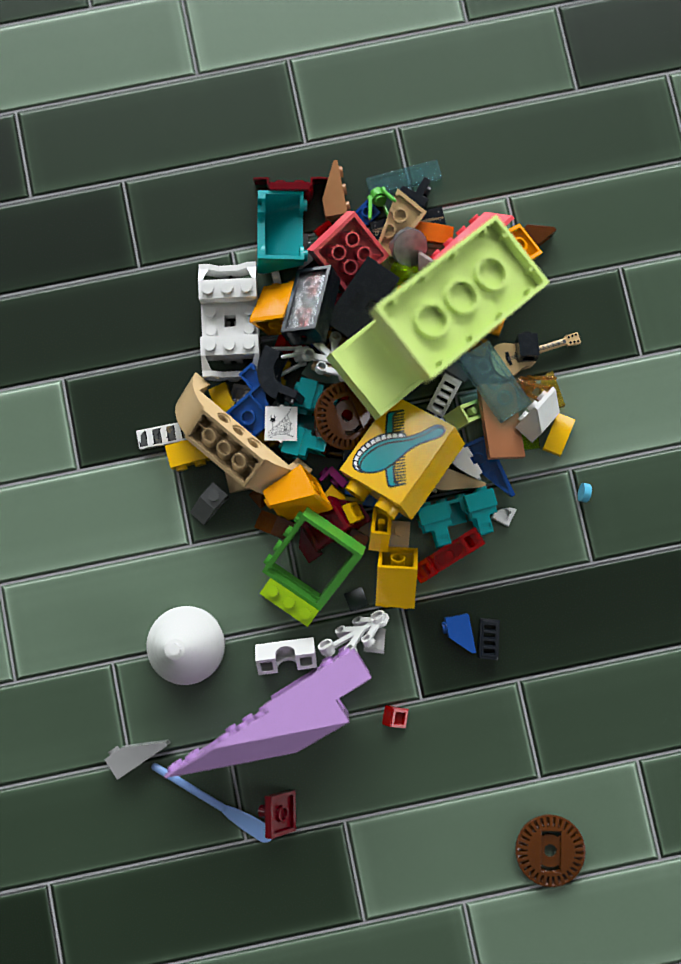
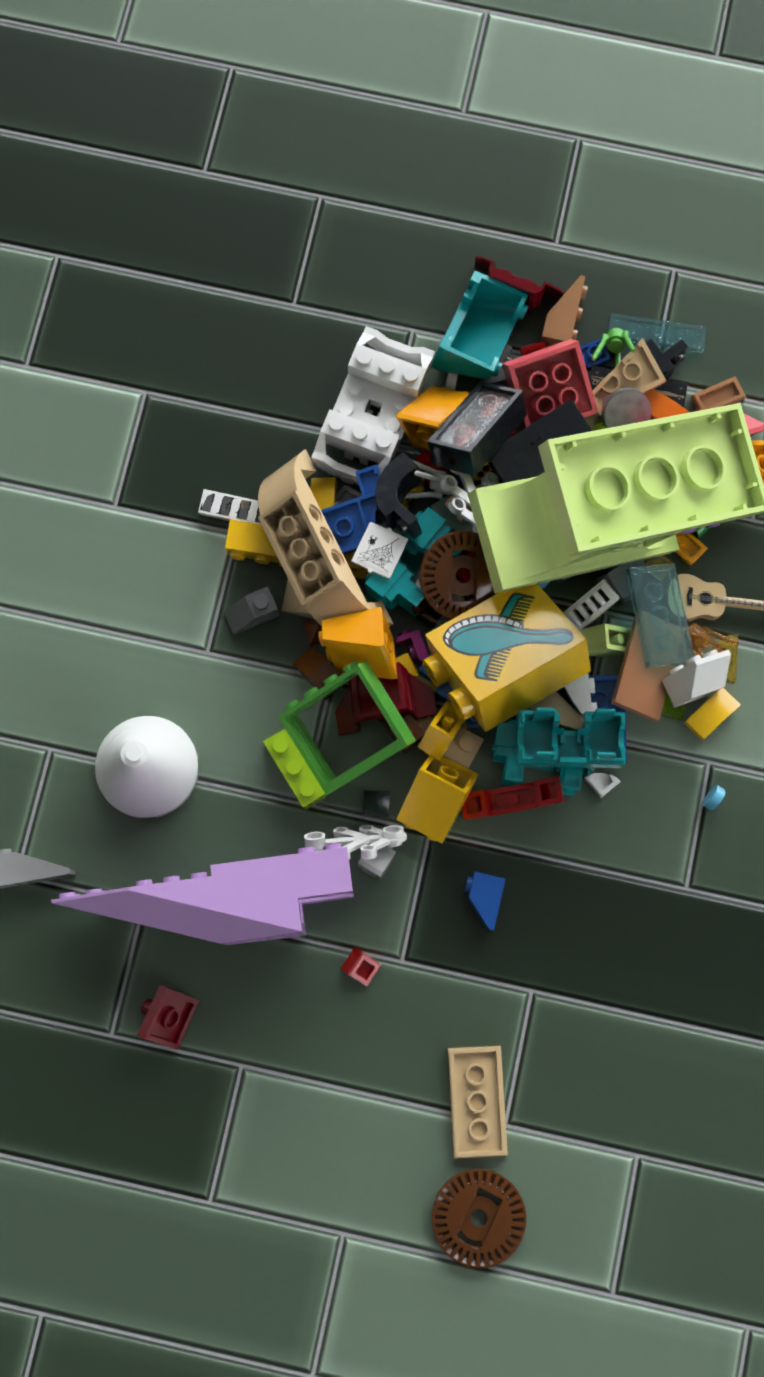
camera: 20 degrees right, 5 degrees down
light blue piece [151,763,272,843] -> none
white arch [255,637,317,675] -> none
yellow tile [342,501,364,524] -> none
black slope [477,618,500,660] -> none
black brick [515,331,540,363] -> none
none -> tan tile [448,1046,508,1159]
none -> teal piece [516,707,626,768]
none -> medium nougat tile [690,376,746,411]

